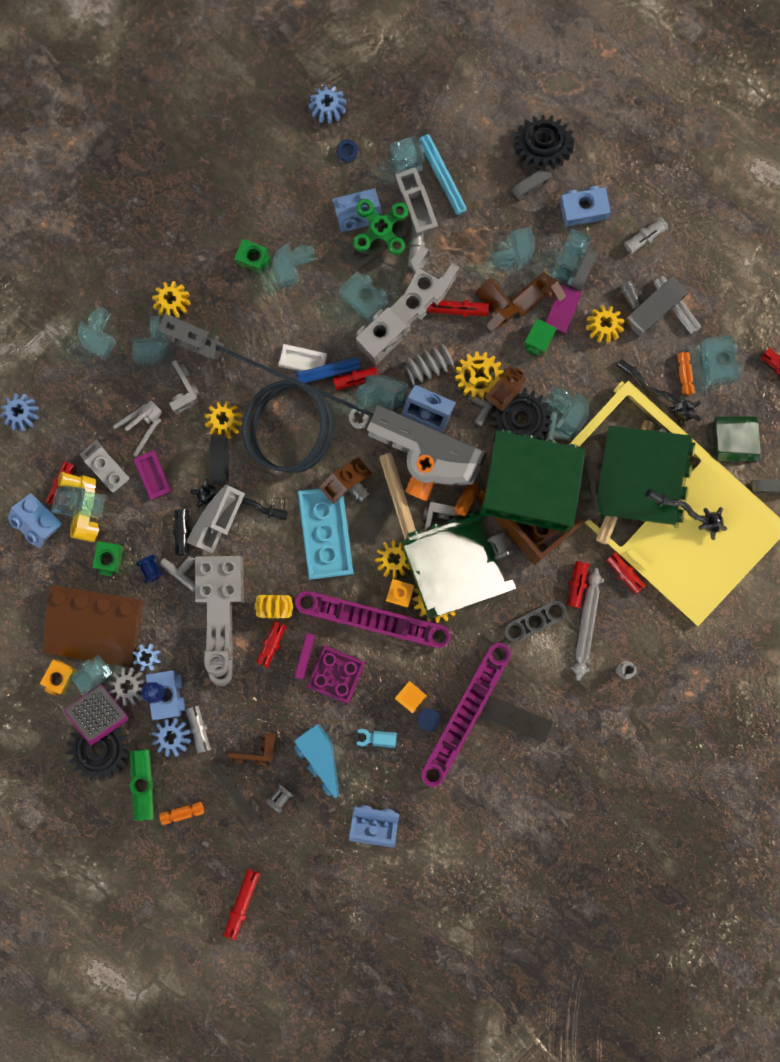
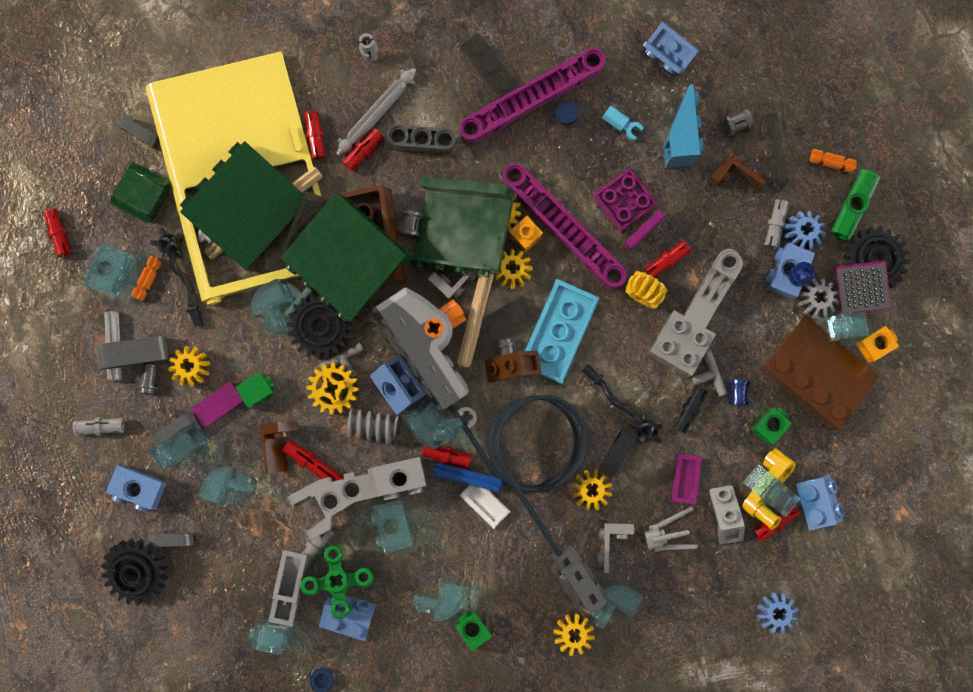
camera: 150 degrees left, 0 degrees up
clear light blue brick [78,306,116,361] -> none
light blue gear [133,644,161,671] -> none
light grey slope [187,485,245,554] -> none
red pin [222,869,261,940] -> none
light orange panel [395,681,427,713] -> none
medium azure axle [419,134,466,215] -> none
orange axle [454,482,479,516] -> none
reddish brown bracket [485,365,526,411] -> none
reddish brown bracket [511,272,567,317] -> none
black piece [645,489,727,540] -> none

